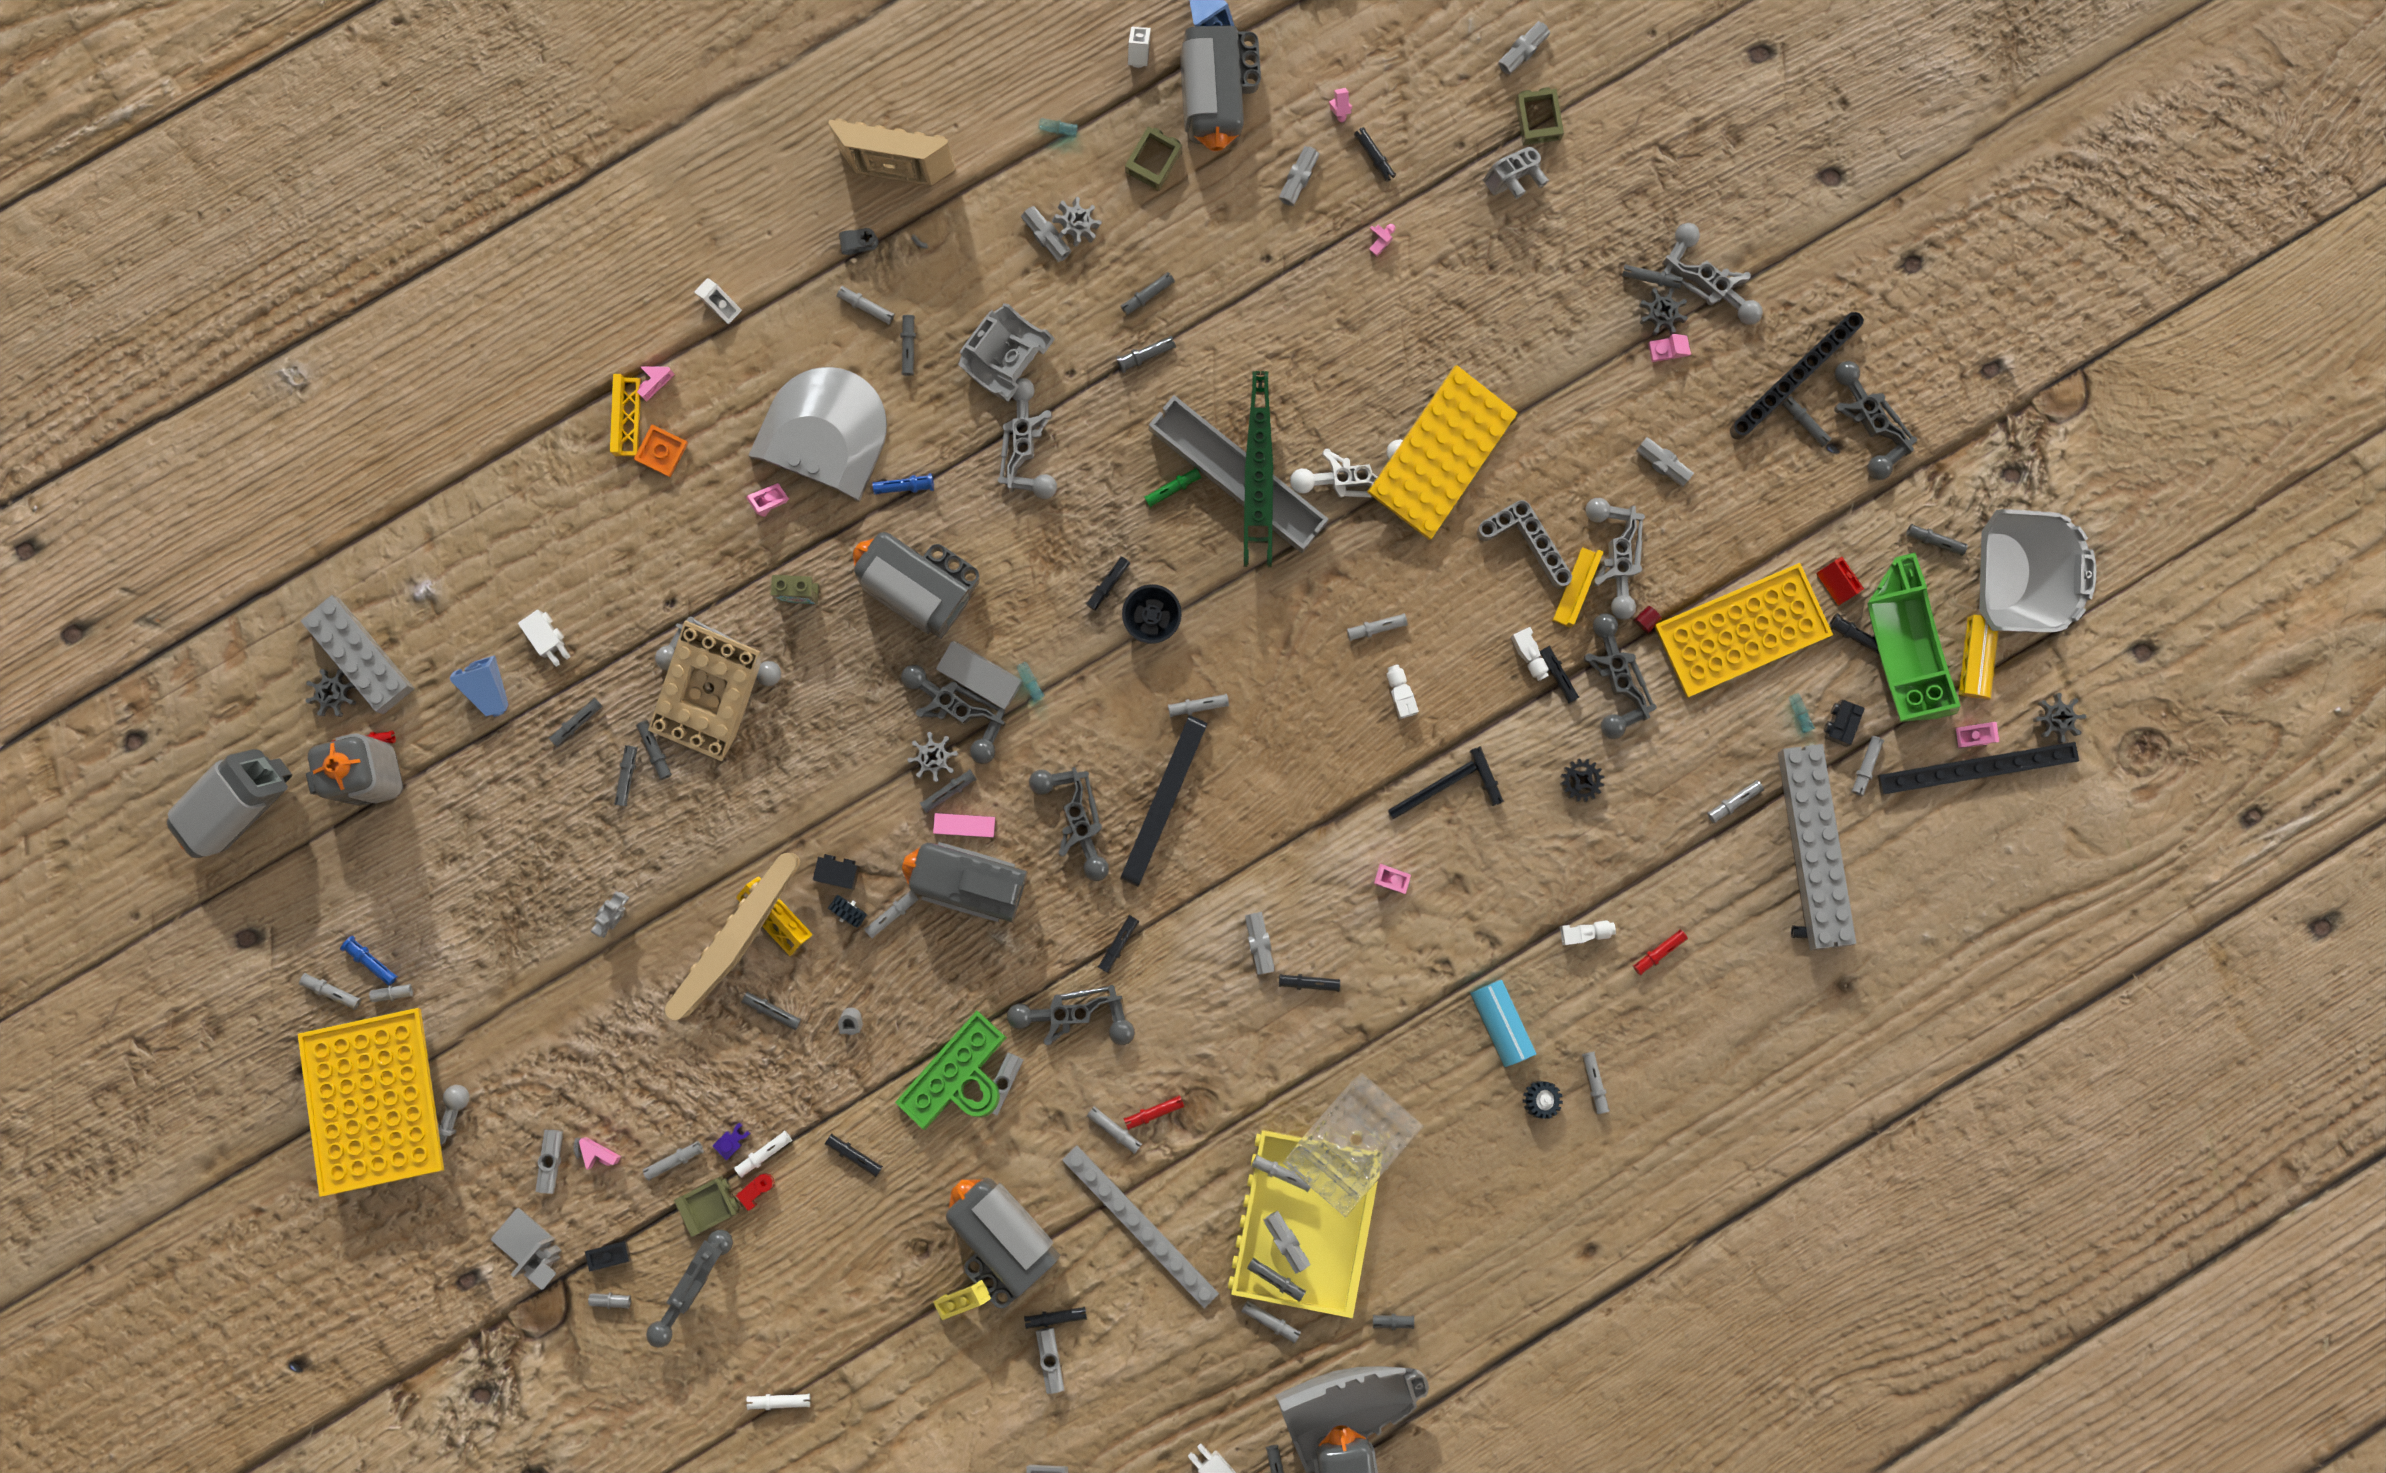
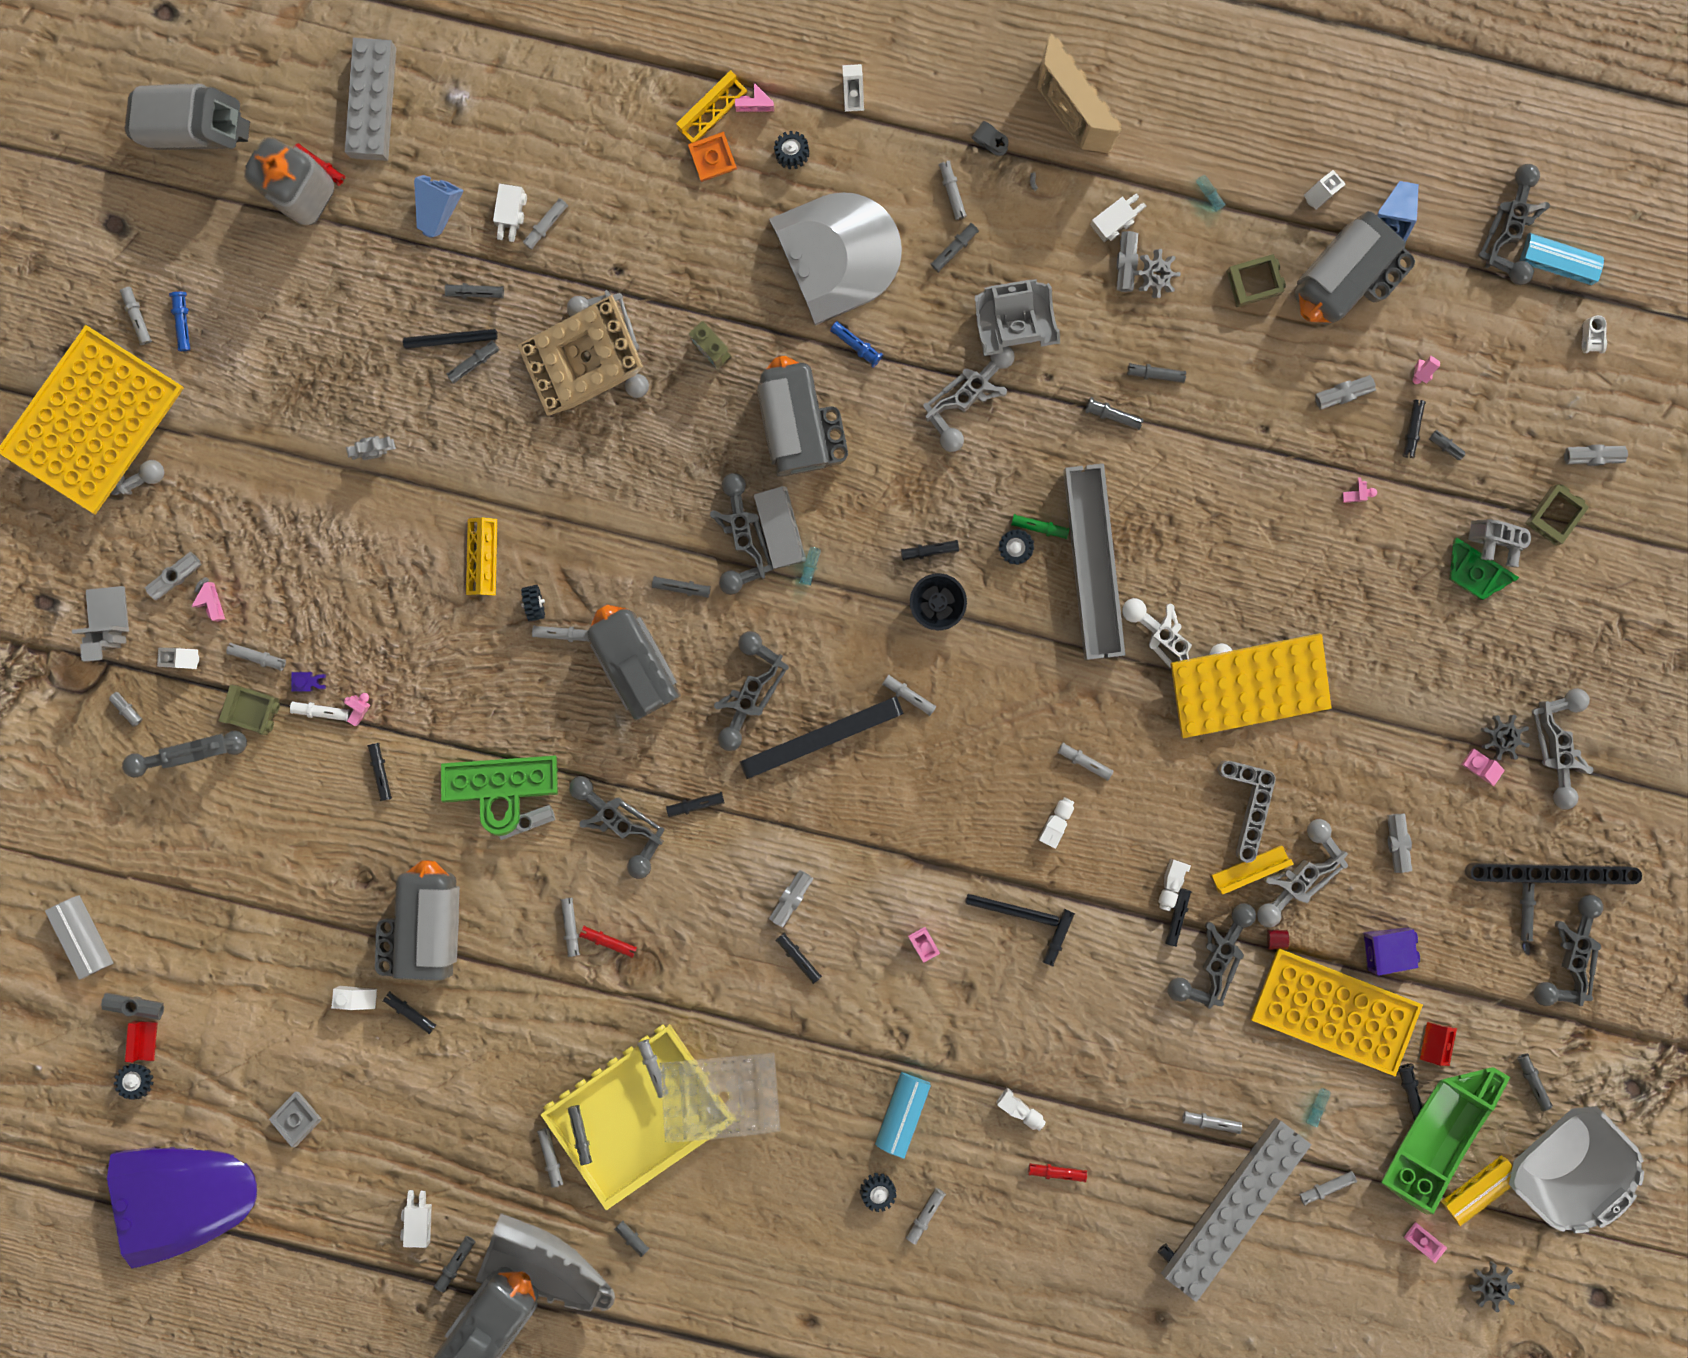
camera: 50 degrees right, 5 degrees up
dark grey gear [305,669,356,717] -> none
light grey axle [369,984,413,1002] -> none
black plate [585,1240,631,1272] -> none
dark grey pin [636,720,672,780] -> none
tan piece [665,853,800,1020] -> none
red leg [736,1173,775,1211] -> none
dark grey pin [741,991,802,1031] -> none
bright pink slope [746,483,789,517] -> none
white pin [747,1394,810,1410] -> none
black brick [813,854,860,890] -> none
light grey plate [838,1008,863,1035] -> none
light grey gear [908,732,959,782] -> none
bright pink tile [933,813,995,838] -> none
light yellow container [933,1280,991,1320] -> none
light grey piece [1036,1327,1064,1394] -> none
light grey plate [1062,1145,1219,1308] -> none
dark green piece [1244,371,1273,568] -> none
light grey piece [1263,1211,1311,1274] -> none
black gear [1560,759,1605,802] -> none
dark grey pin [1622,264,1683,290] -> none
black brick [1824,699,1865,747] -> none
black plate [1877,742,2079,795] -> none
none -> white slope [157,648,199,669]
none -> white slope [332,986,377,1010]
none -> bright pink piece [344,693,370,726]
none -> black axle [403,329,498,349]
none -> light grey pin [522,198,568,250]
none -> black wheel [774,131,810,169]
none -> black wheel [998,529,1034,565]
none -> white hinge [1090,193,1146,242]
none -> dark purple slope [1363,927,1420,975]
none -> dark grey axle [1429,429,1466,461]
none -> green wing [1449,537,1519,600]

